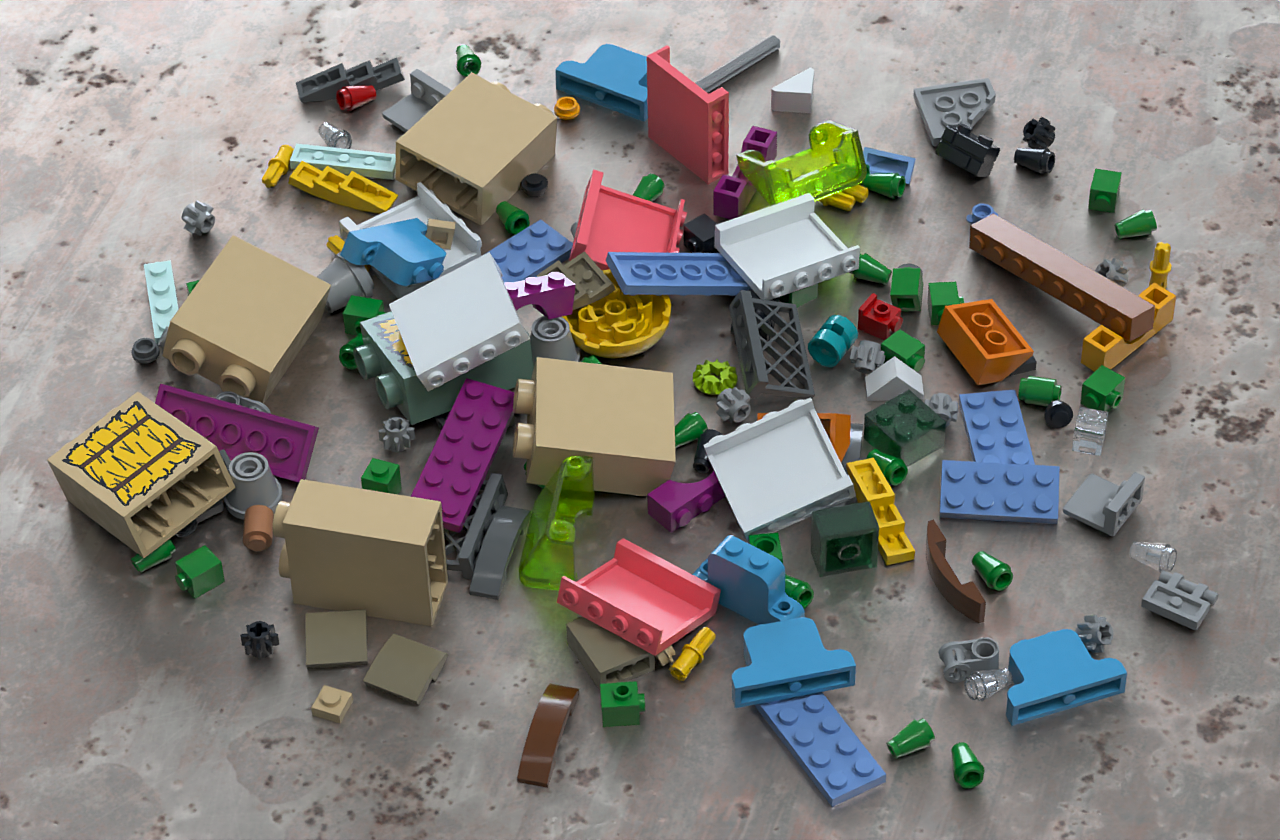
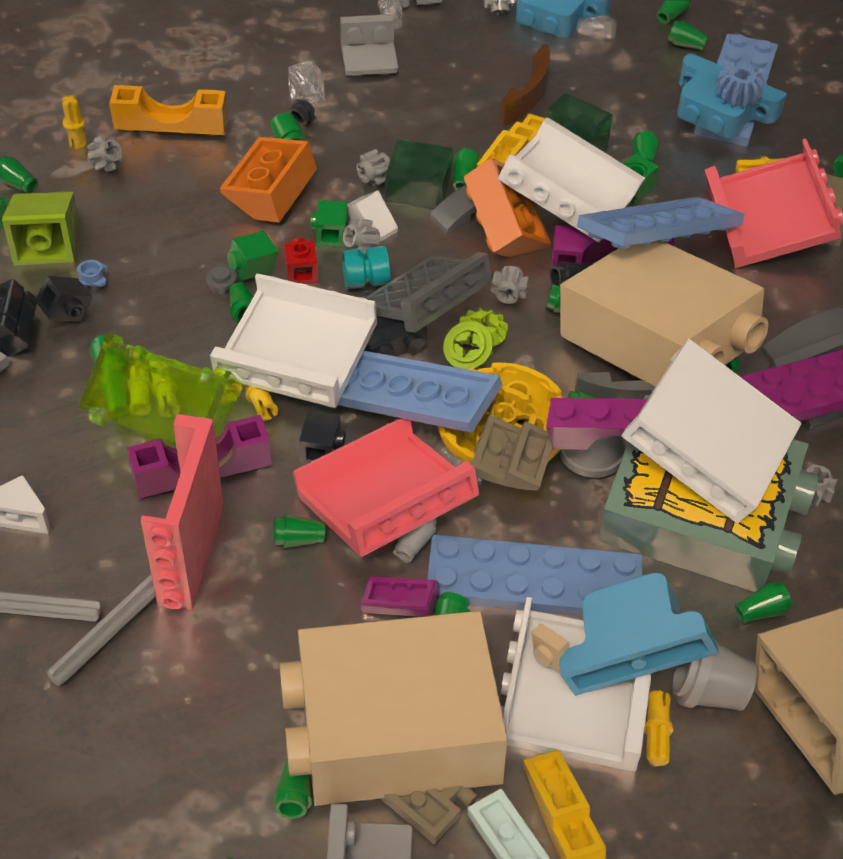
camera: 135 degrees left, 5 degrees up
green brick [343,295,387,336] -> none
clear neon green windscreen [519,456,595,590] -> none
light orange plate [554,96,580,120] -> none
dark azure brick [555,44,648,122] -> none
dark azure brick [692,535,805,625] -> none
light blue slope [861,147,916,184] -> none
green brick [927,282,964,326] -> none
light grey piece [938,638,999,683] -> none
medium blue plate [940,460,1060,524] -> none
medium blue plate [959,389,1035,465] -> none
dark orange brick [969,213,1155,342] -> none
green cone [972,551,1013,591] -> none
green brick [1080,365,1126,416] -> none
none -> lime slope [2,191,78,265]
none -> black brick [35,275,92,322]
none -> magenta plate [360,576,440,617]
none -> lime gear [443,321,494,370]
none -> medium blue plate [577,197,745,249]
none -> medium blue gear [716,63,764,109]

